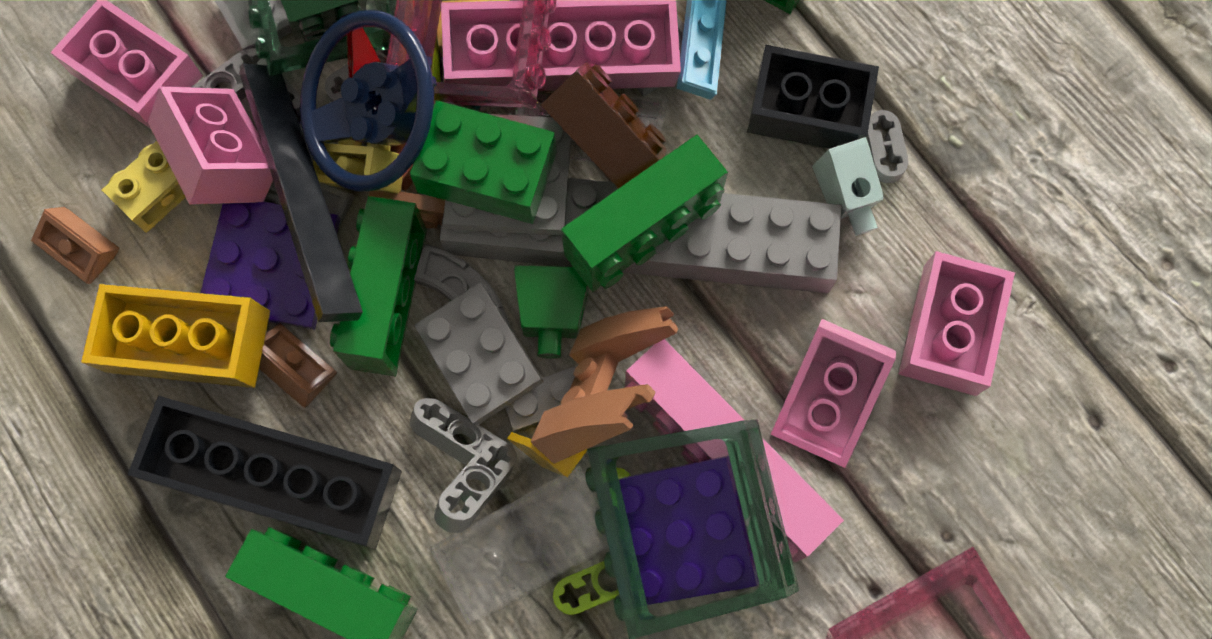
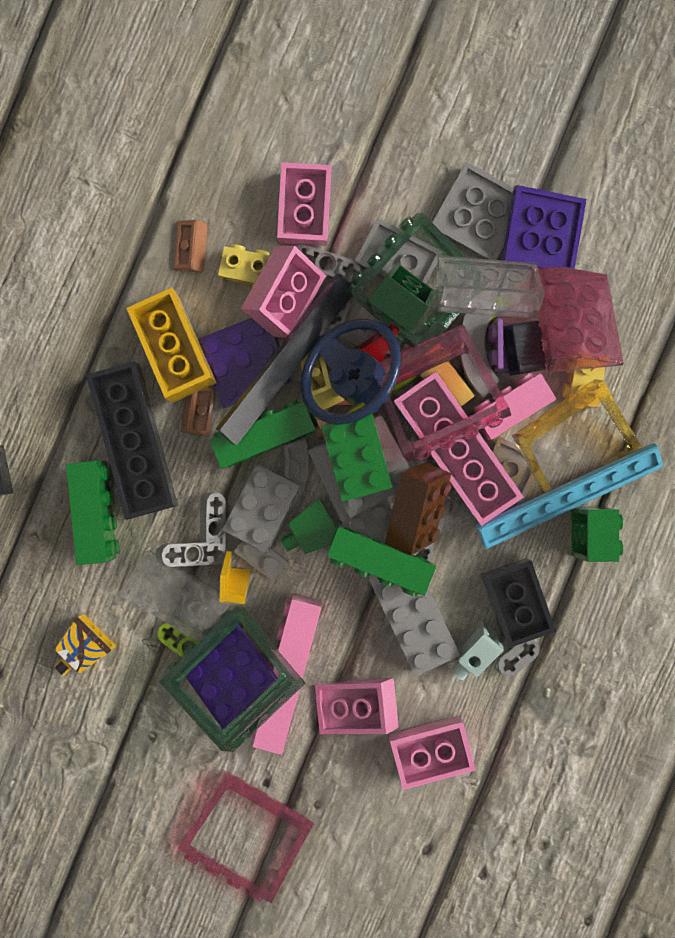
camera: 60 degrees right, 15 degrees up
nougat wedge [531,306,678,464] -> none

